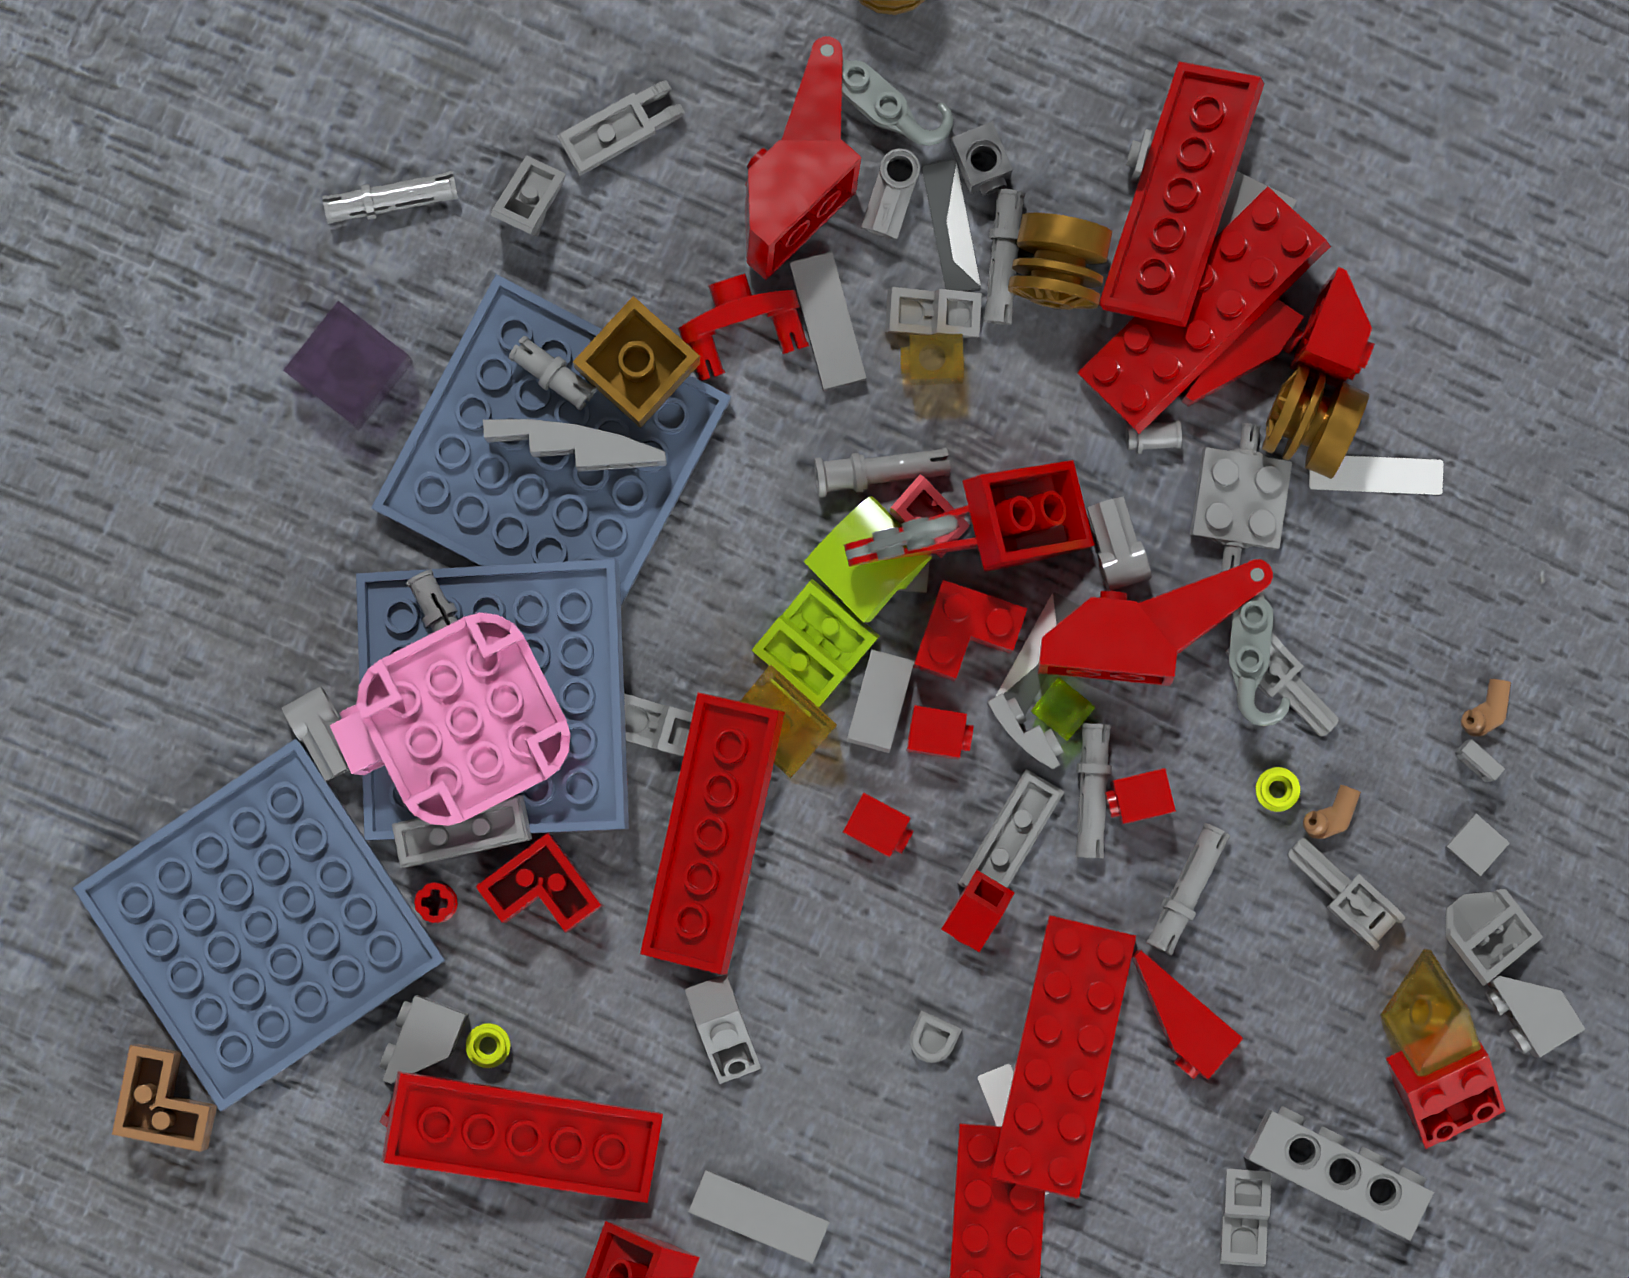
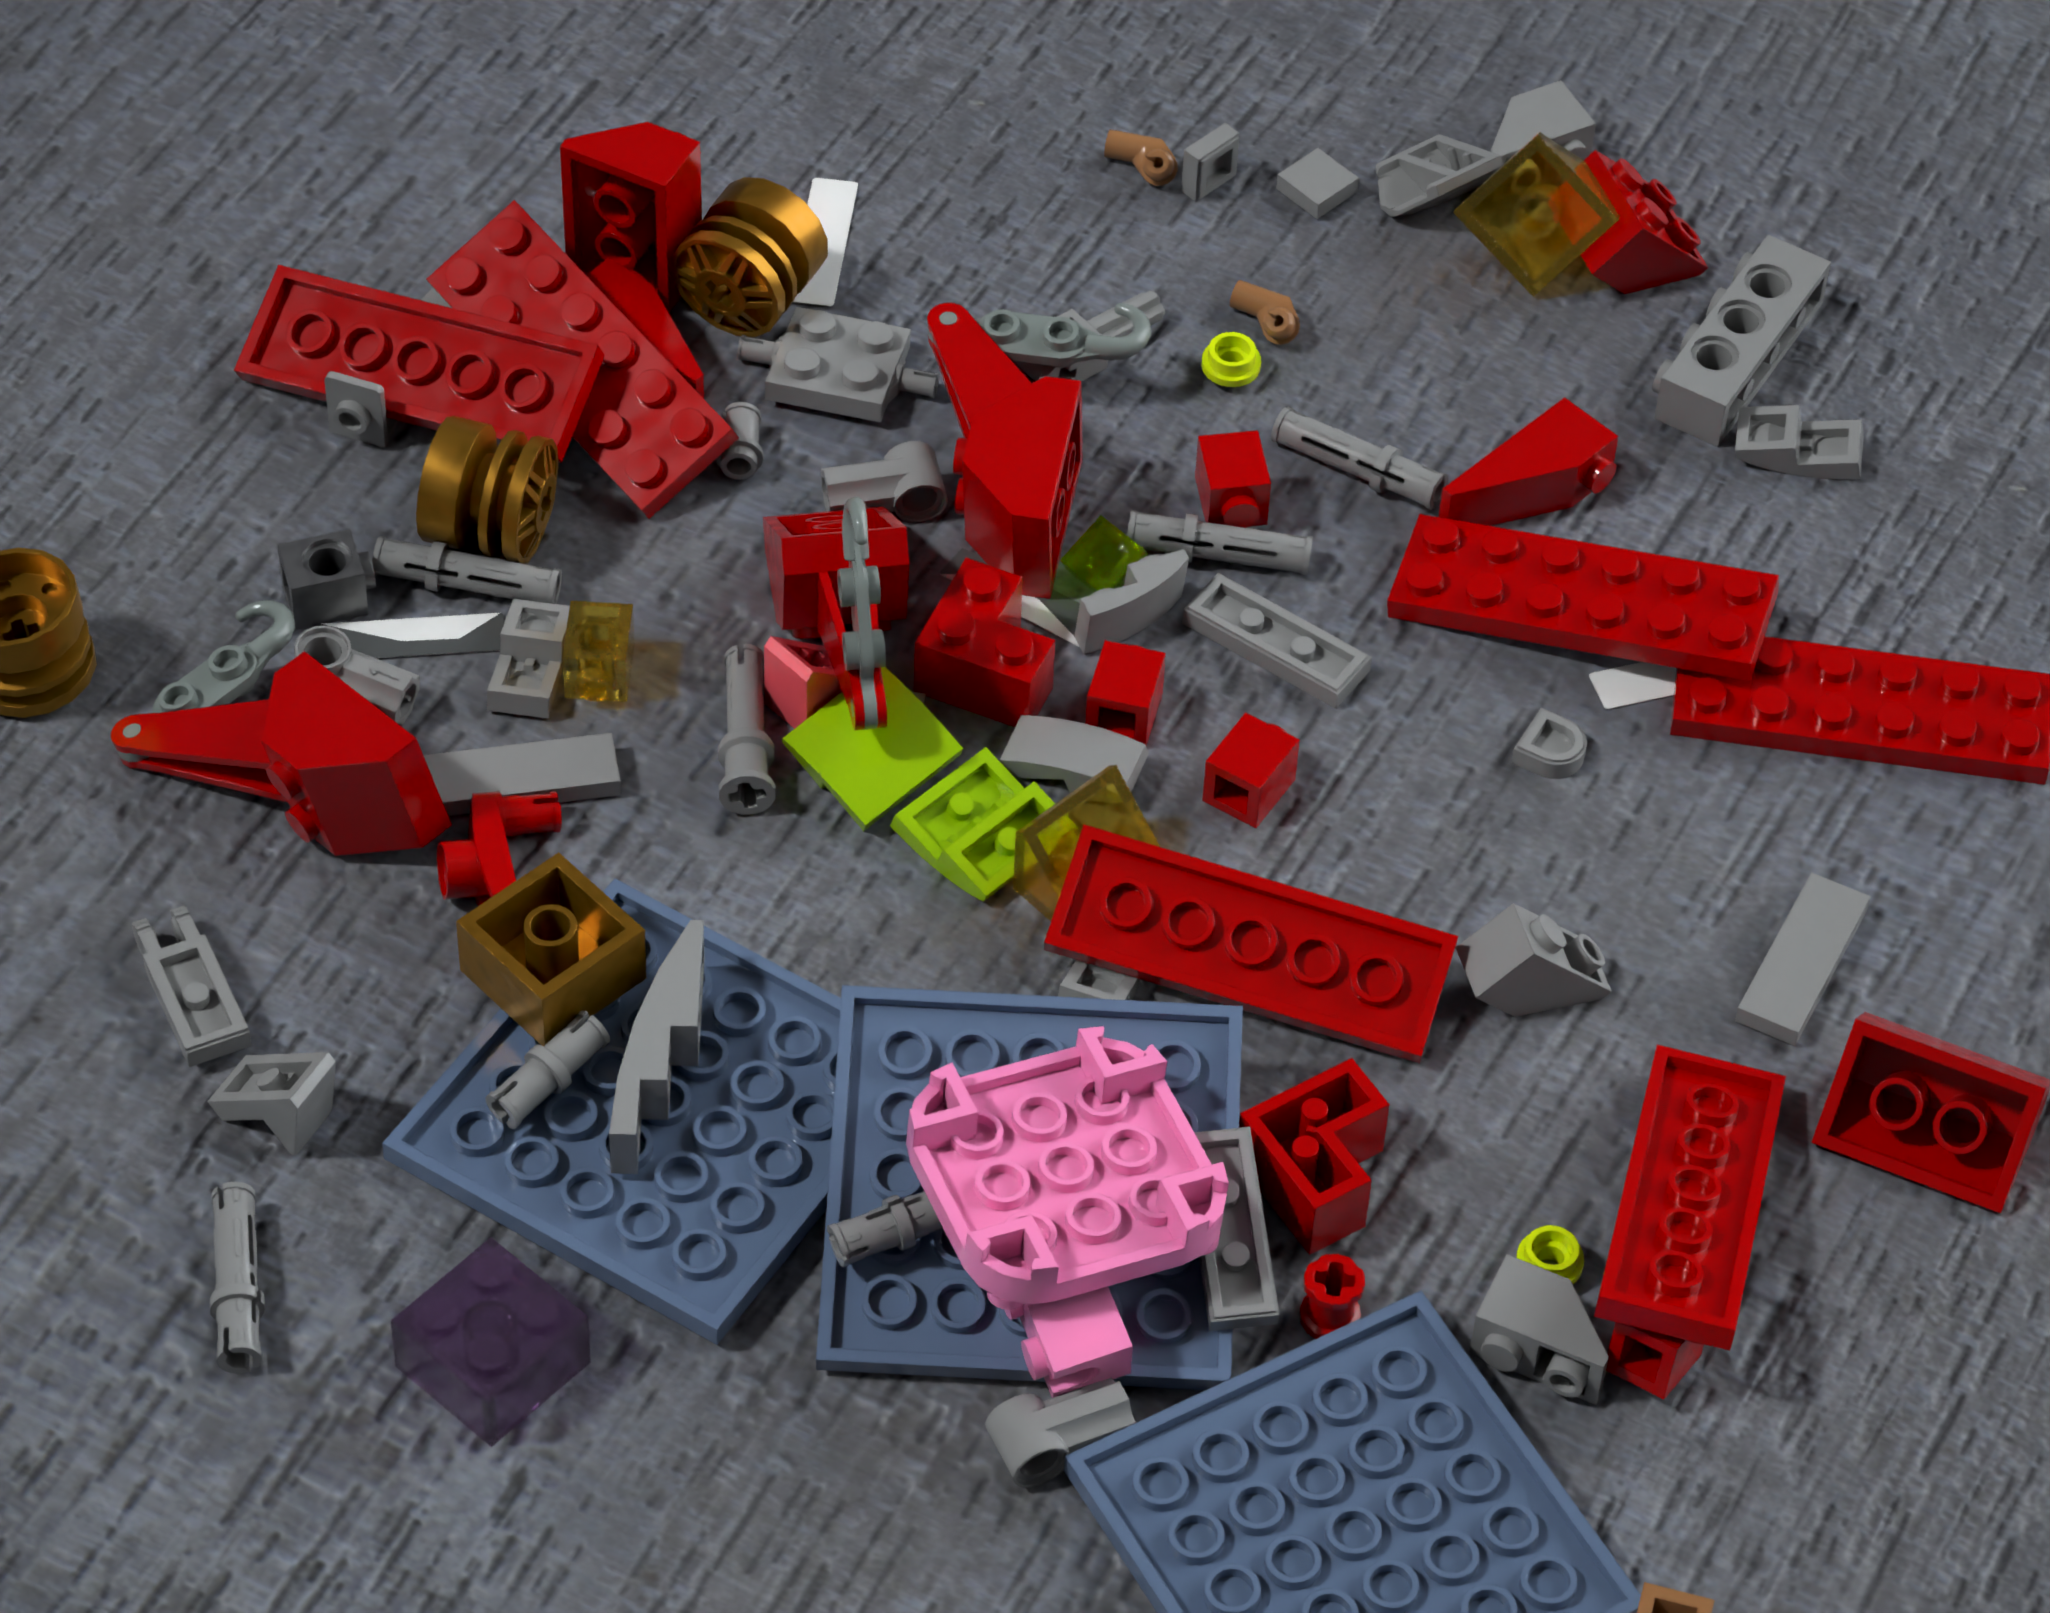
camera: 85 degrees left, 35 degrees down
red brick [941,869,1015,952] -> none
light grey connector [1287,838,1406,951] -> none

